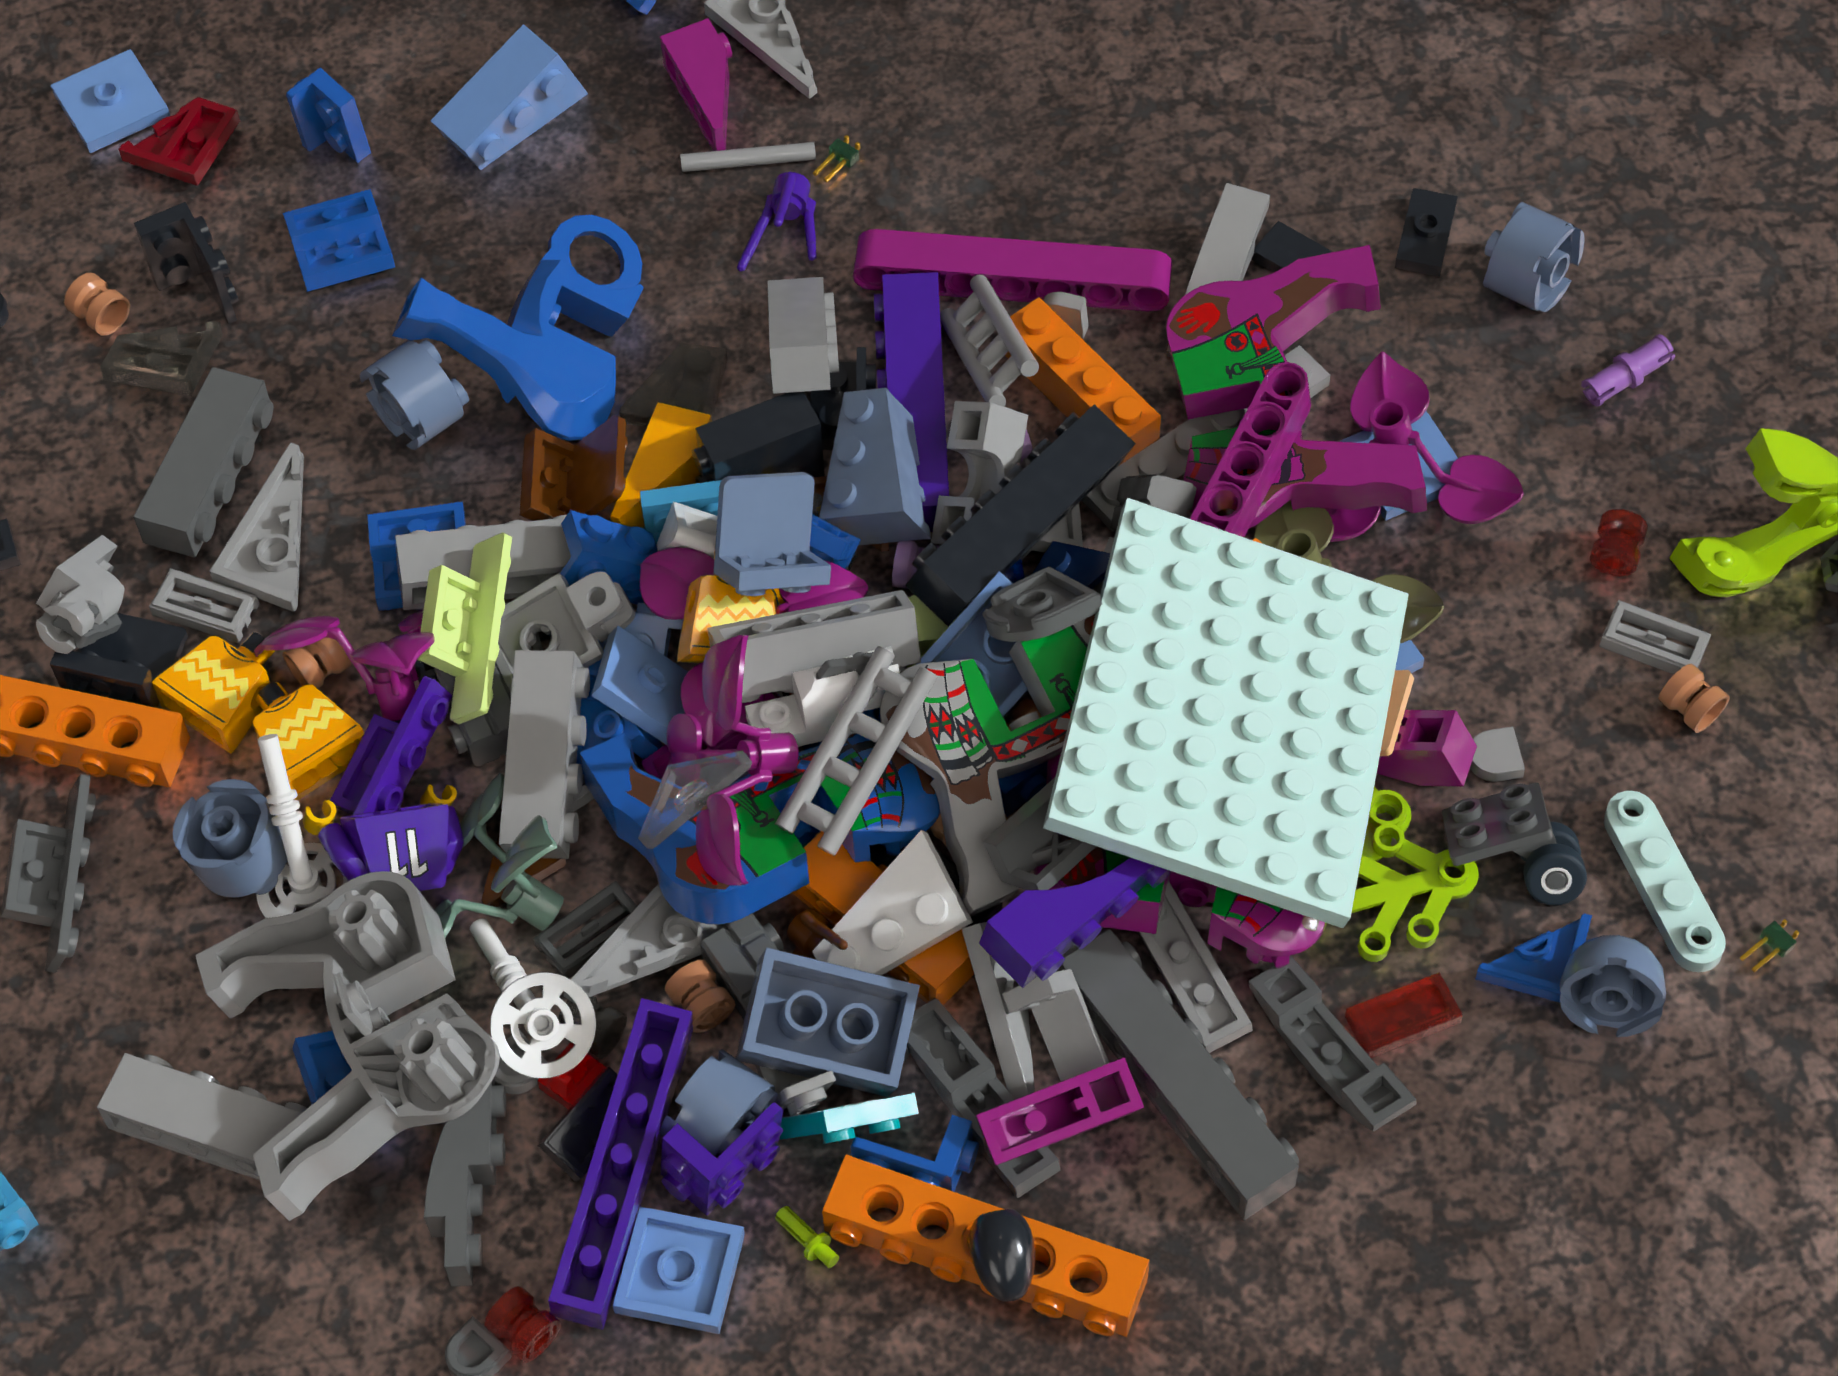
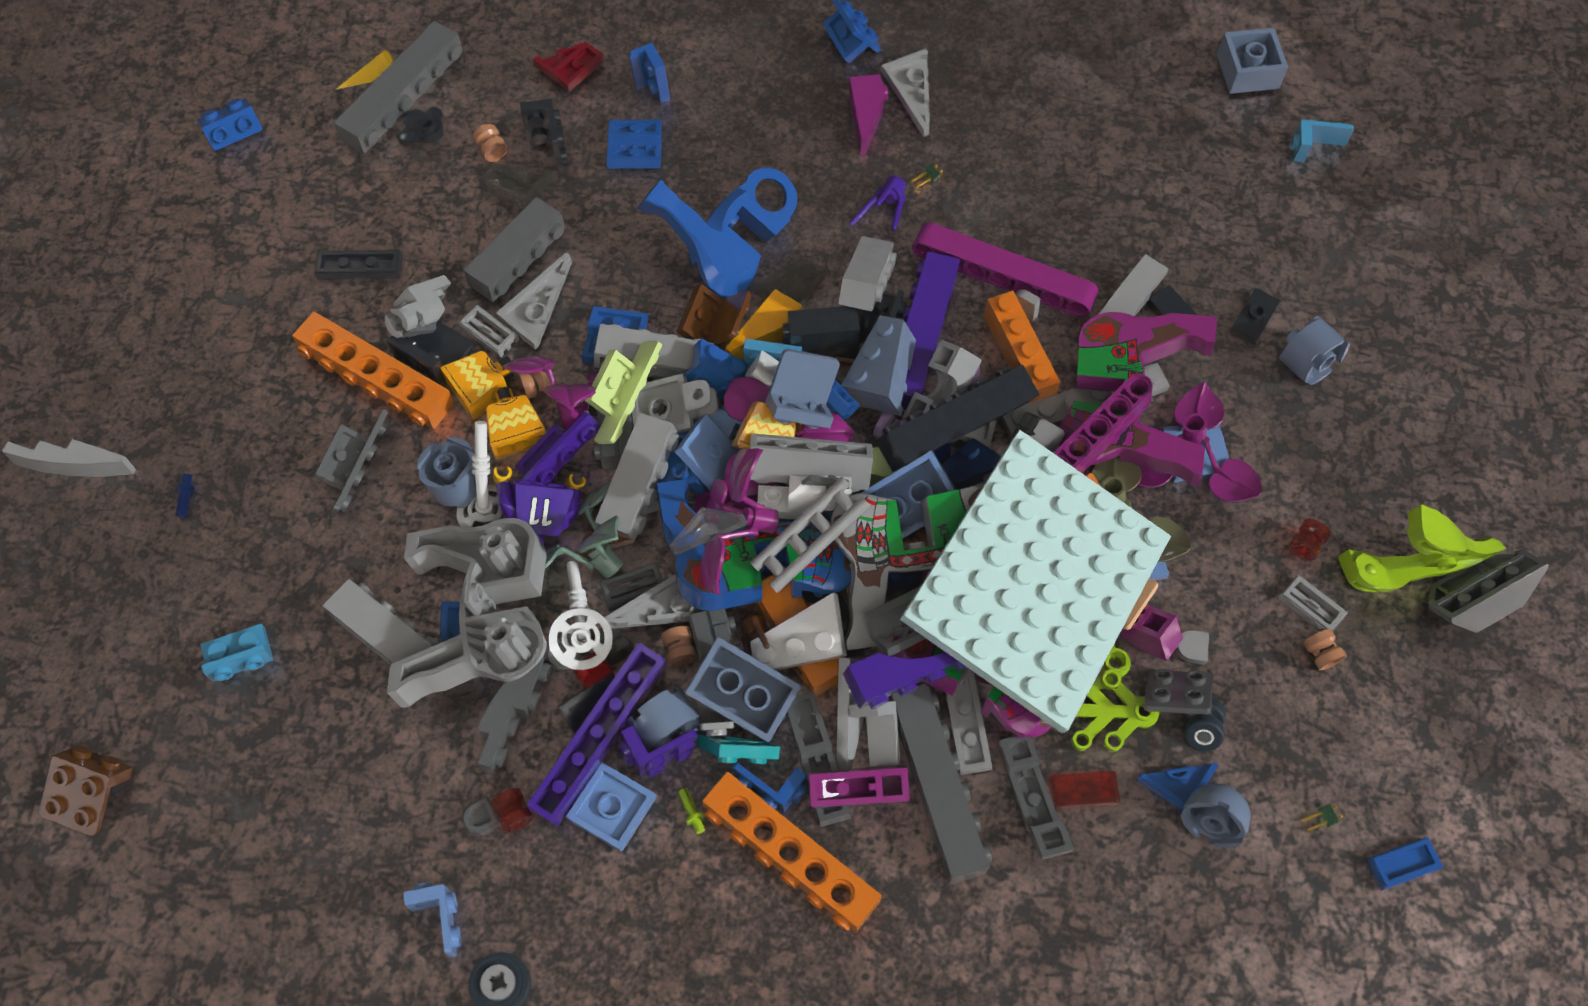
camera: 15 degrees right, 5 degrees up
medium blue plate [51,49,170,153] -> none
sand blue brick [360,339,469,450] -> none
medium blue wedge [430,24,588,170] -> none
light grey bar [680,142,816,172] -> none
light grey bar [940,275,1039,407] -> none
black animal [969,1209,1035,1302] -> none
dark grey tile [983,567,1103,642] -> none
medium lavender pin [1581,334,1675,407] -> none
light aqua plate [1604,791,1726,972] -> none

